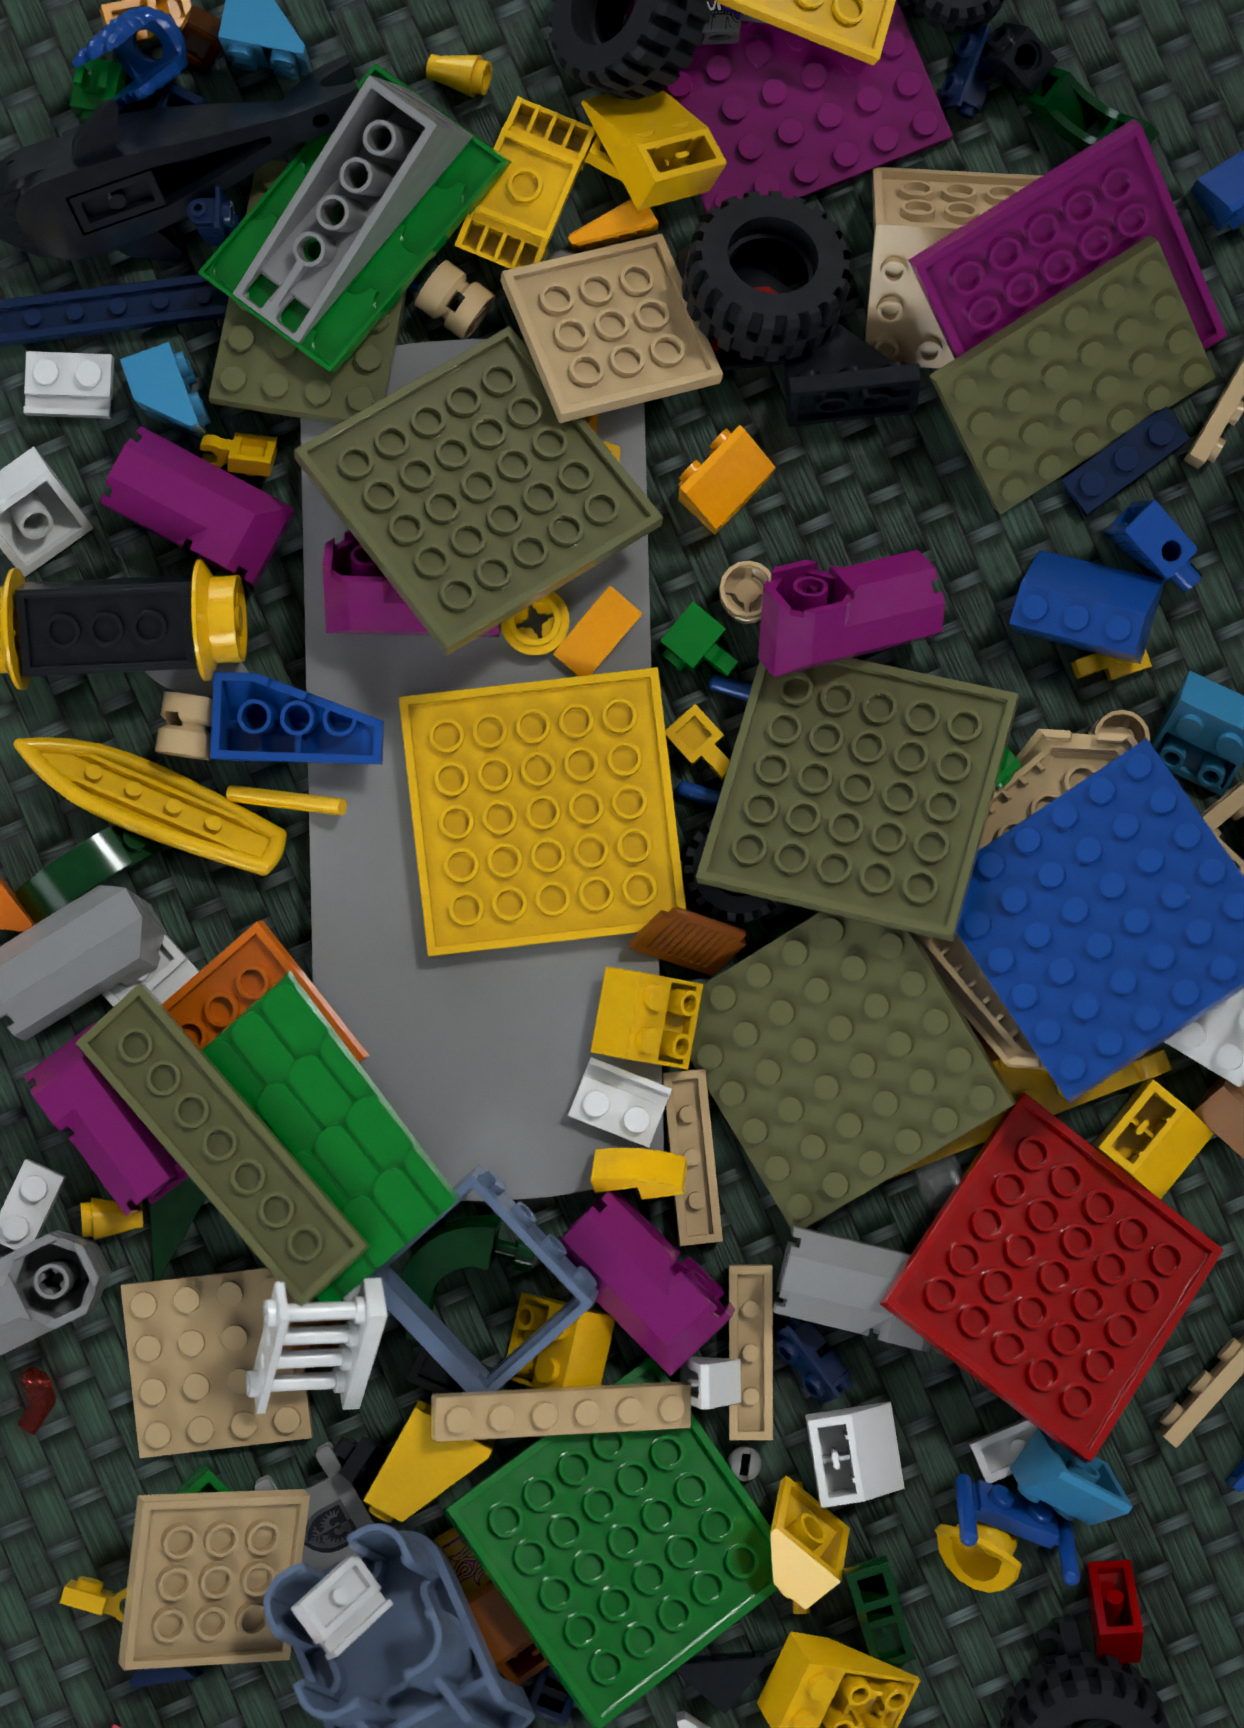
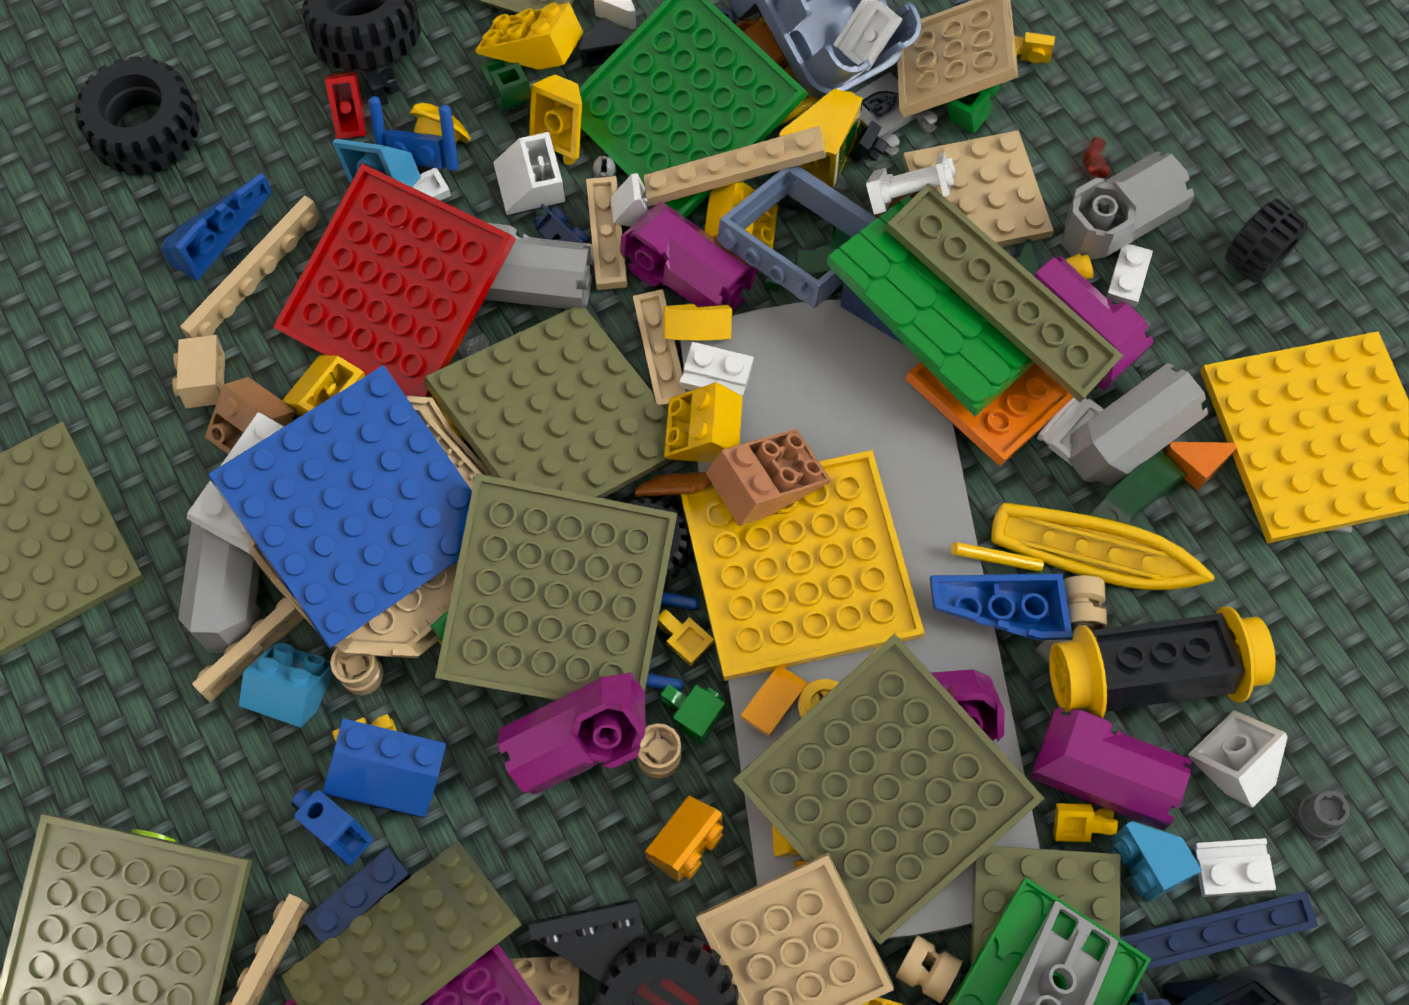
camera: 175 degrees right, 20 degrees down
none -> nougat slope [706,429,831,527]

